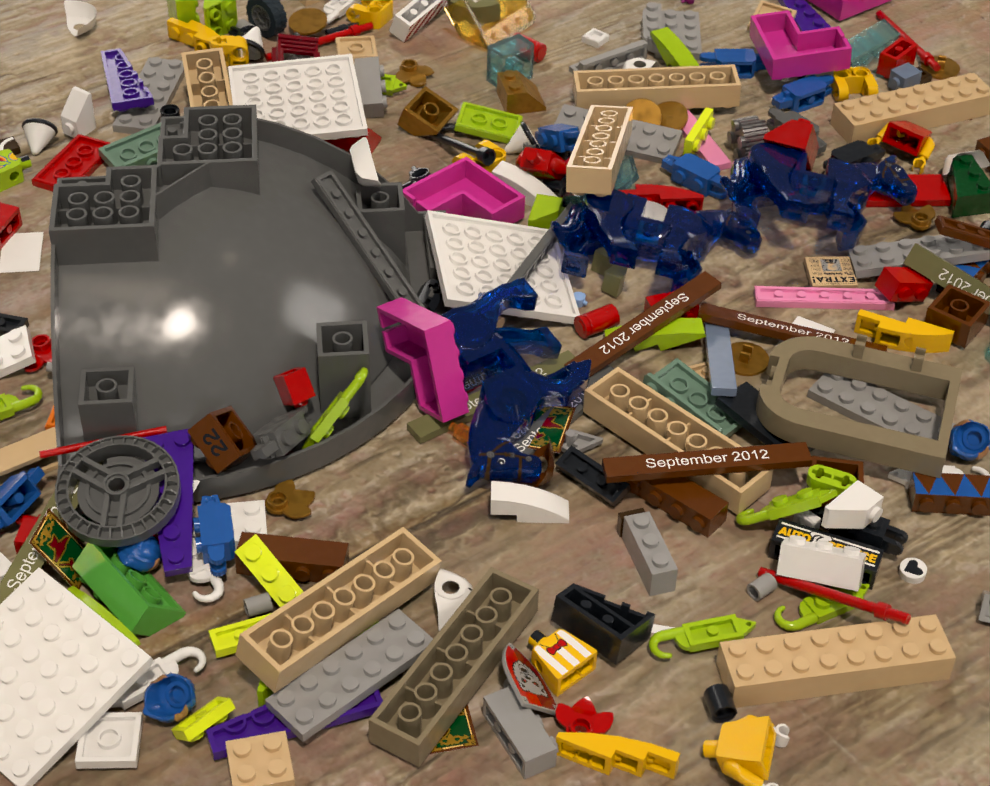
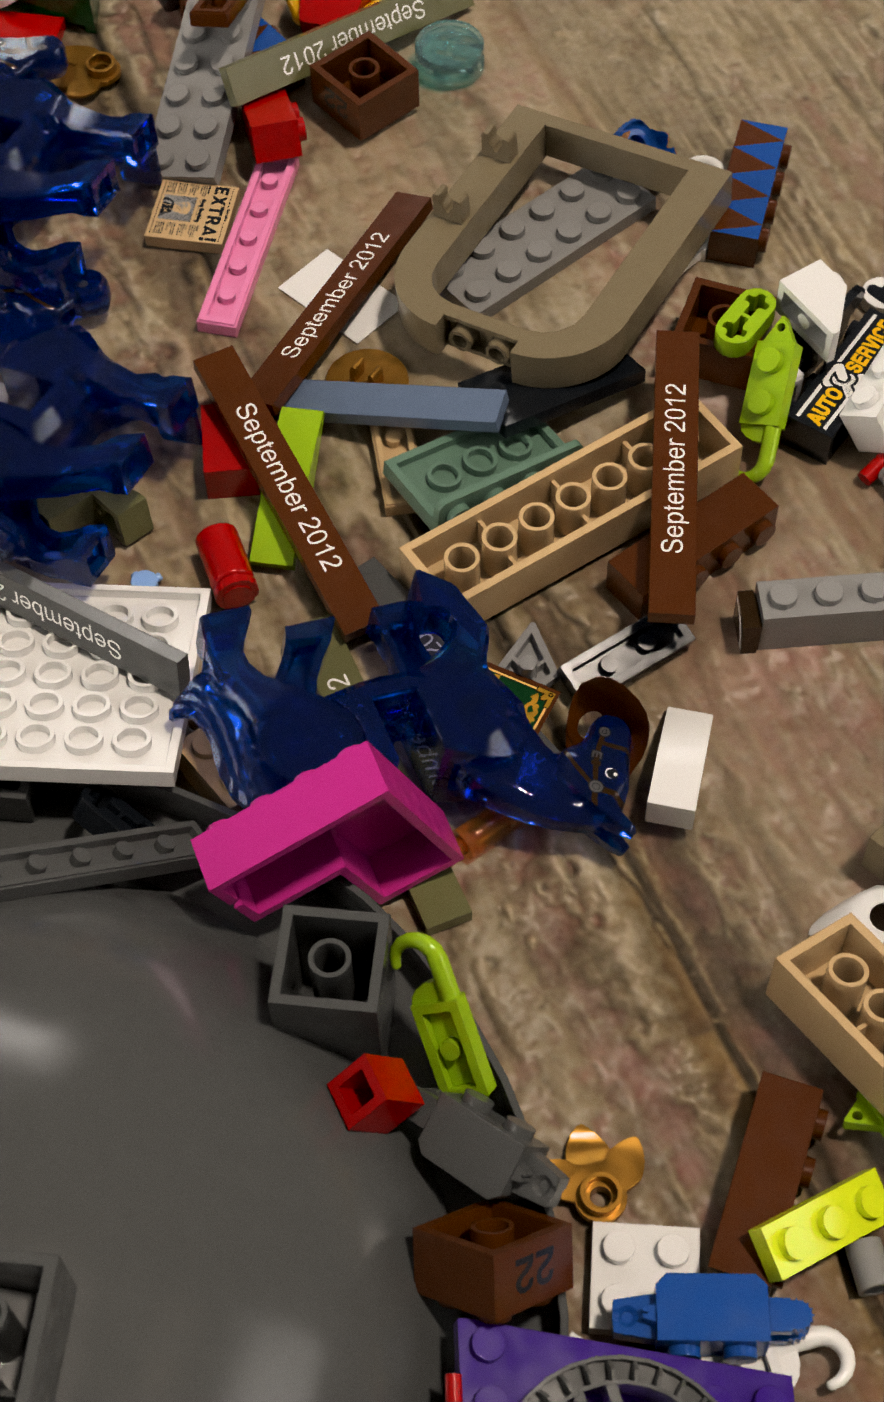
camera: 75 degrees left, 15 degrees up
yellow slope [854,309,954,353] -> none

